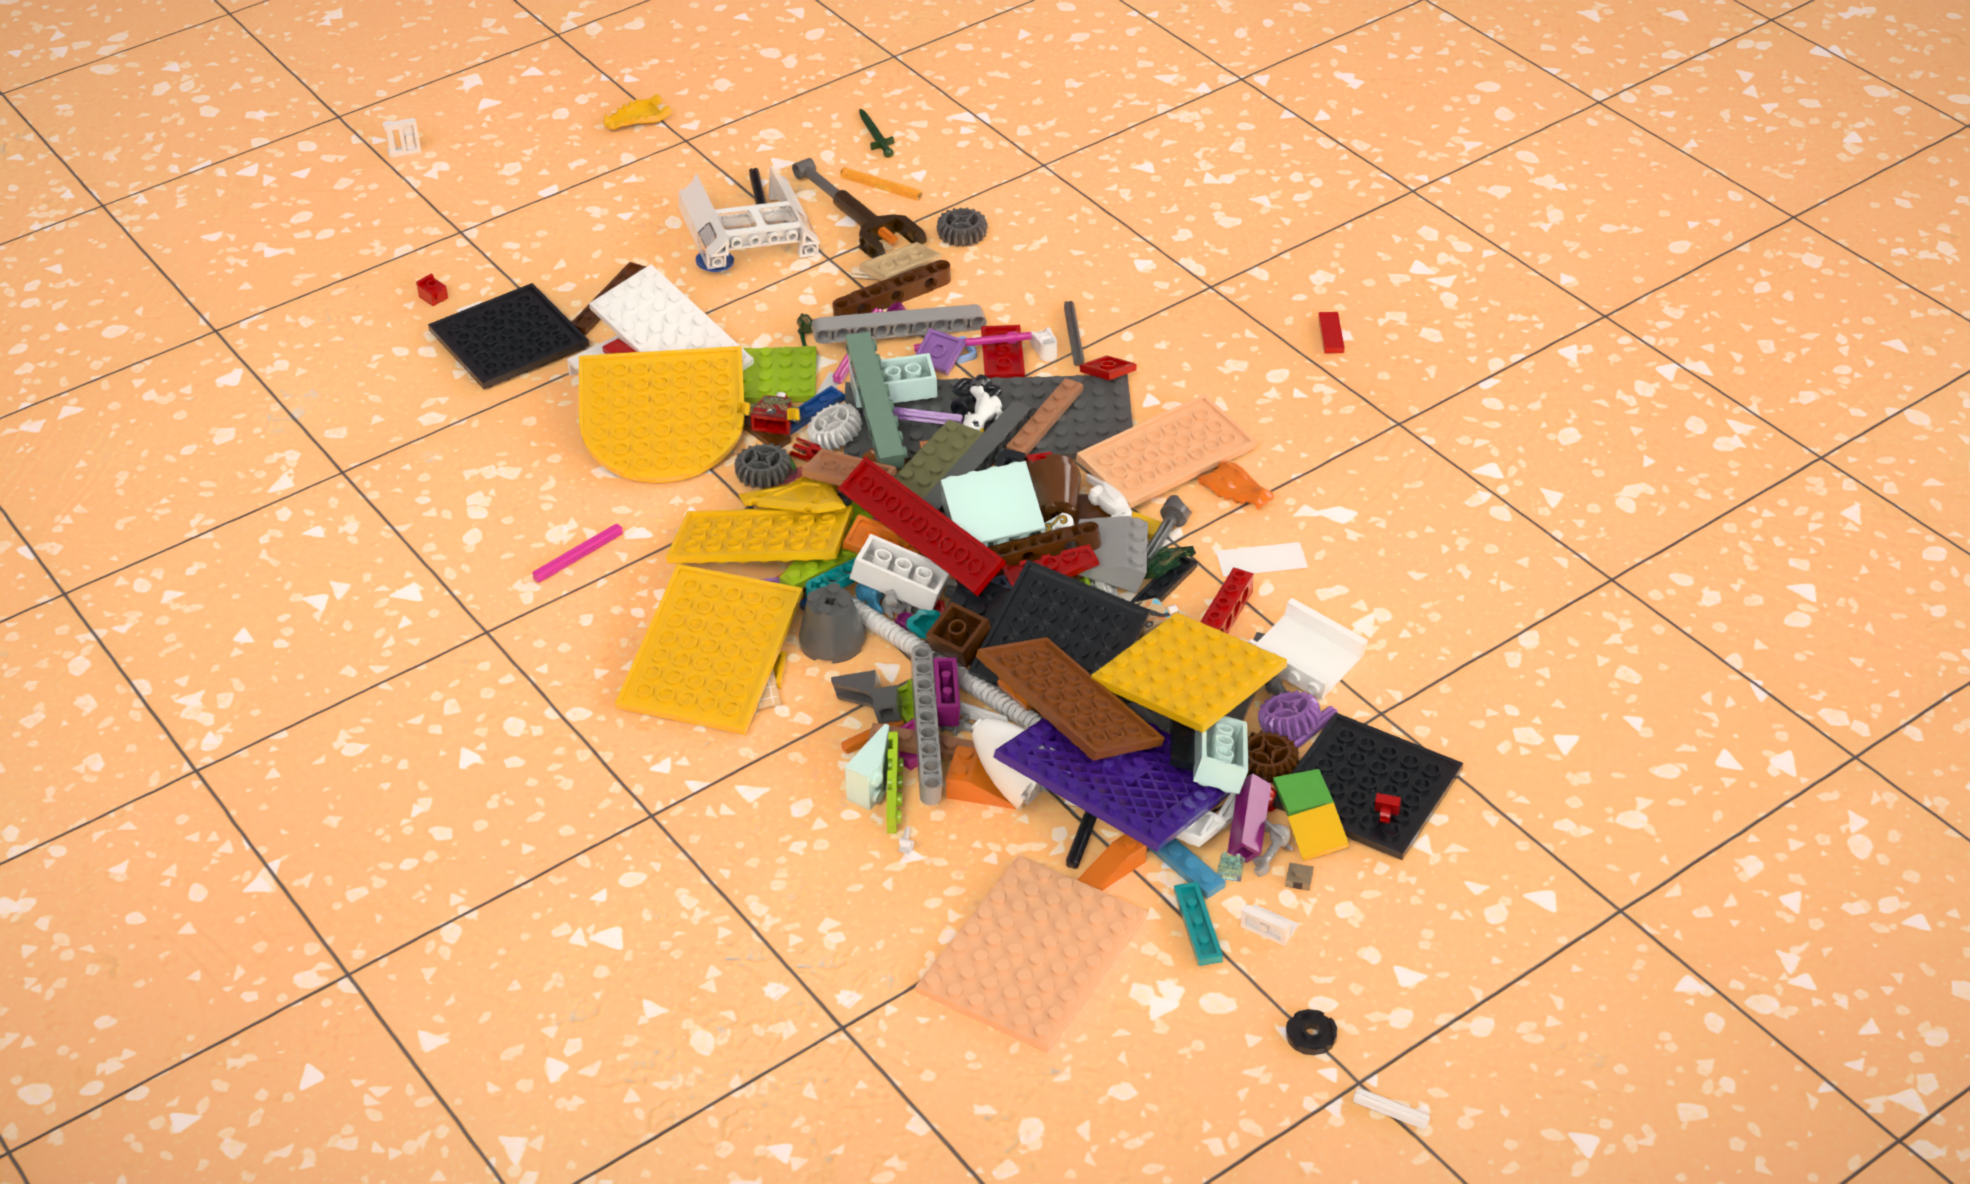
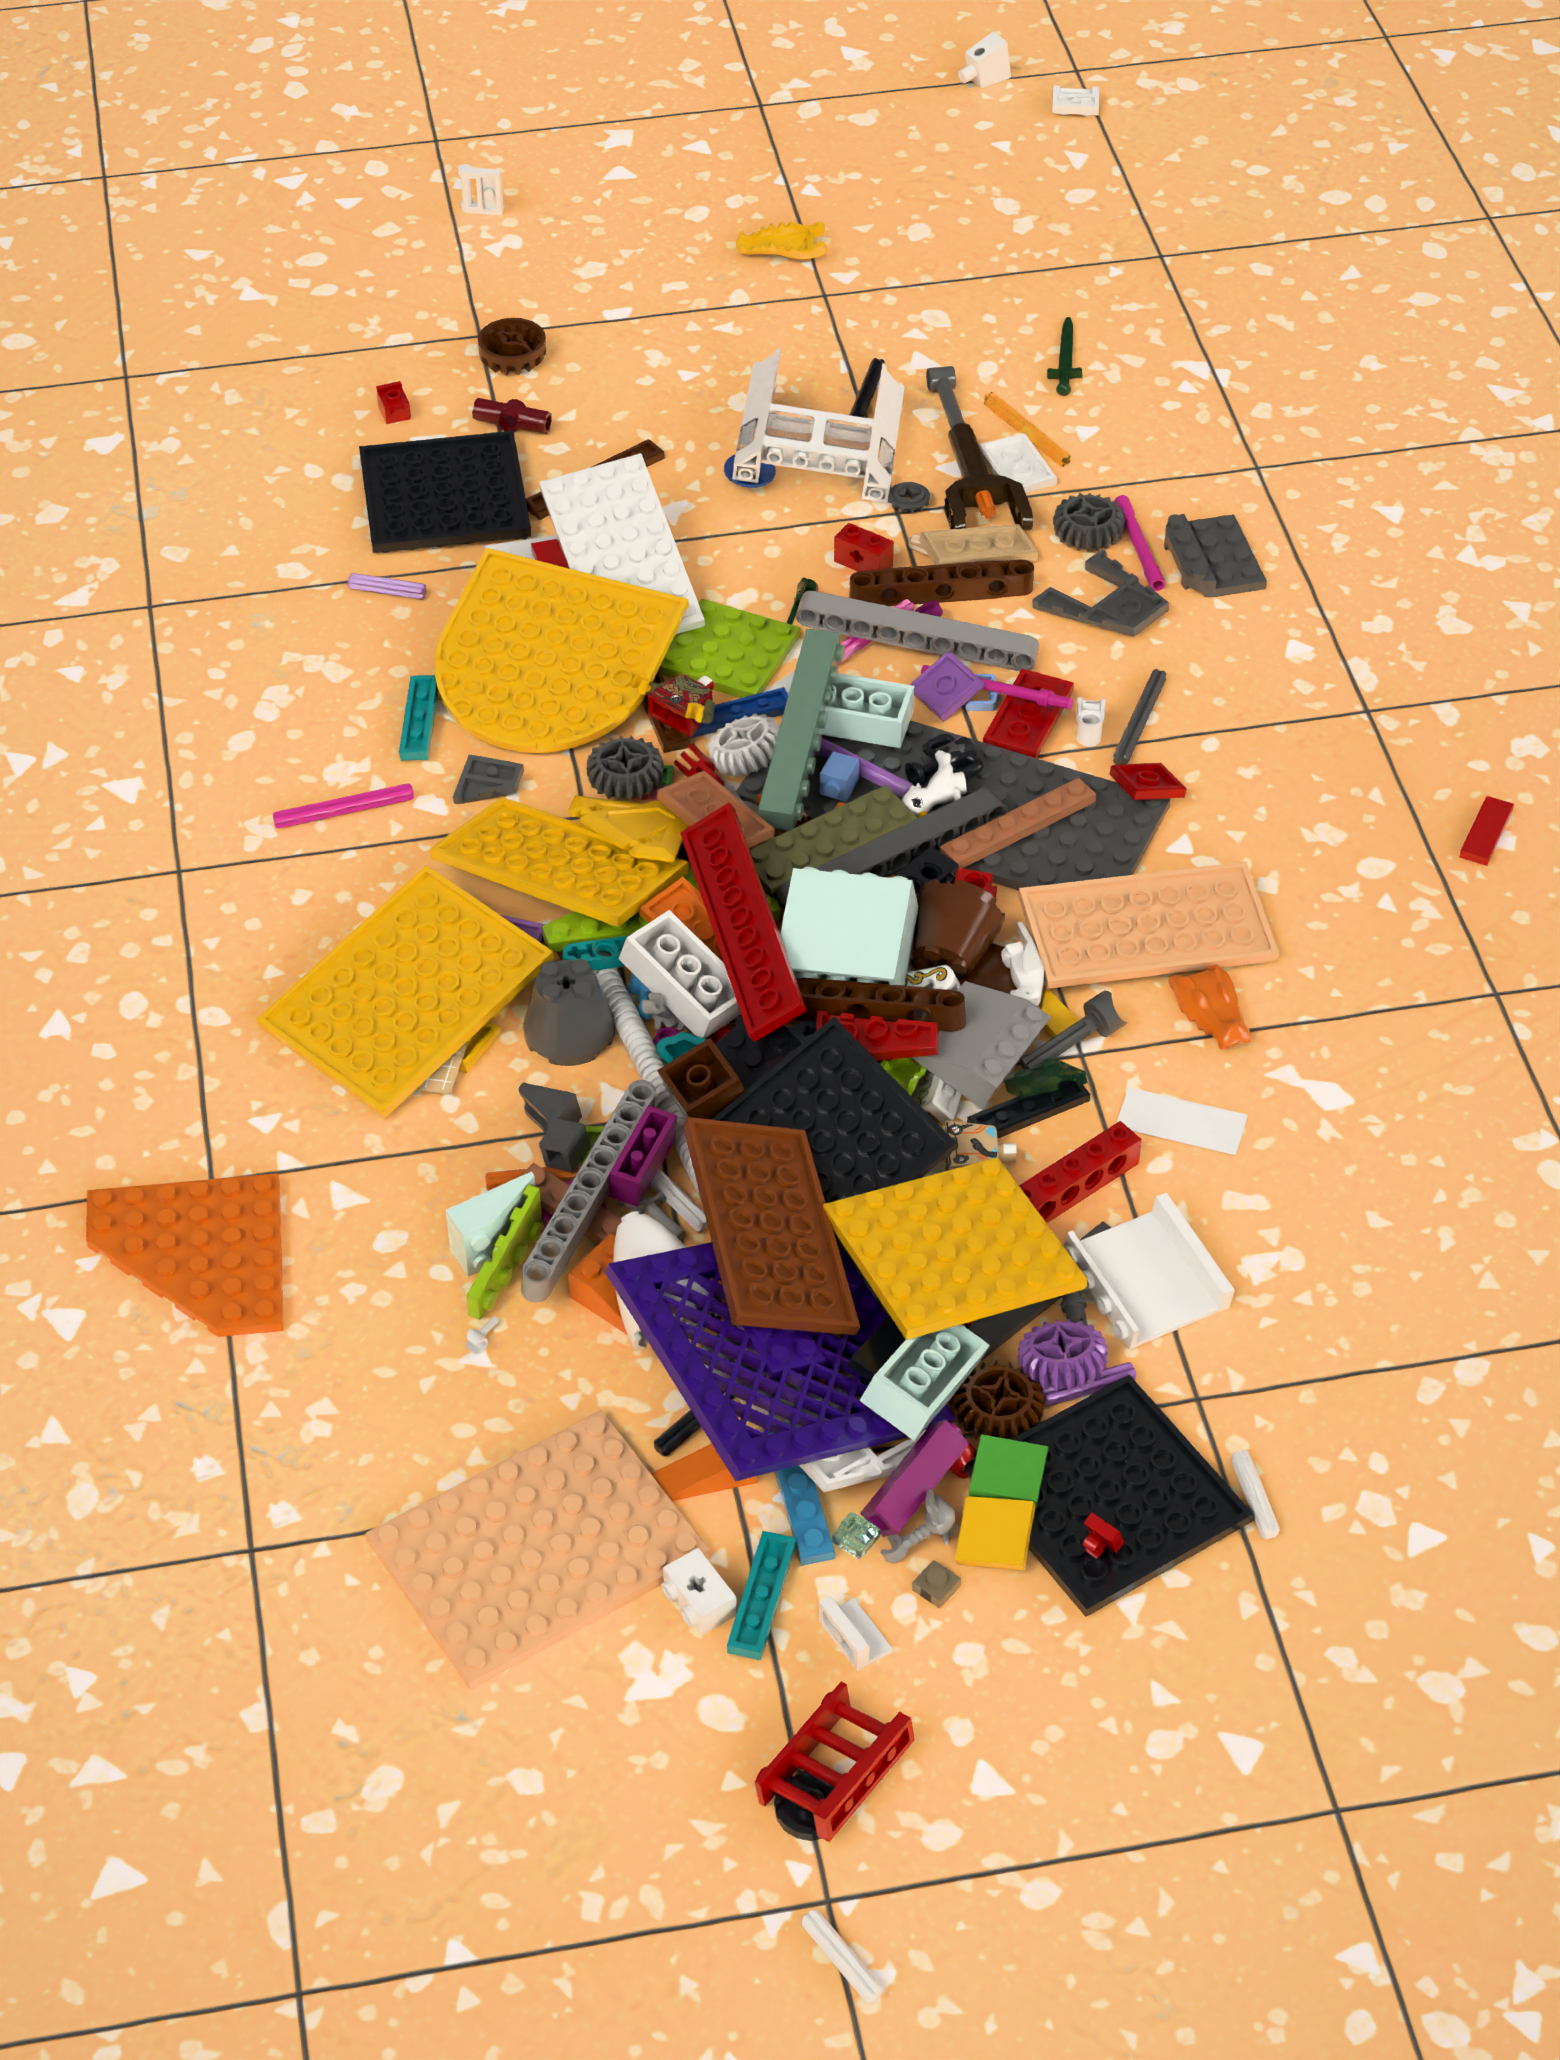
camera: 25 degrees right, 5 degrees up
none -> orange plate [86,1173,284,1337]
none -> axle [348,573,427,600]
none -> teal plate [399,675,438,761]
none -> dark grey wing [453,754,524,804]
none -> dark red piece [472,397,552,434]
none -> reddish brown gear [478,318,546,375]
none -> white brick [661,1548,737,1635]
none -> red fence [754,1681,915,1842]
none -> medium blue brick [820,752,859,802]
none -> red brick [834,522,894,571]
none -> dark grey gear [888,482,930,513]
none -> white tile [979,433,1057,493]
none -> dark grey wing [1033,549,1169,637]
none -> dark pink piece [1114,495,1166,591]
none -> dark grey plate [1164,514,1267,598]
none -> white axle [1231,1450,1280,1540]

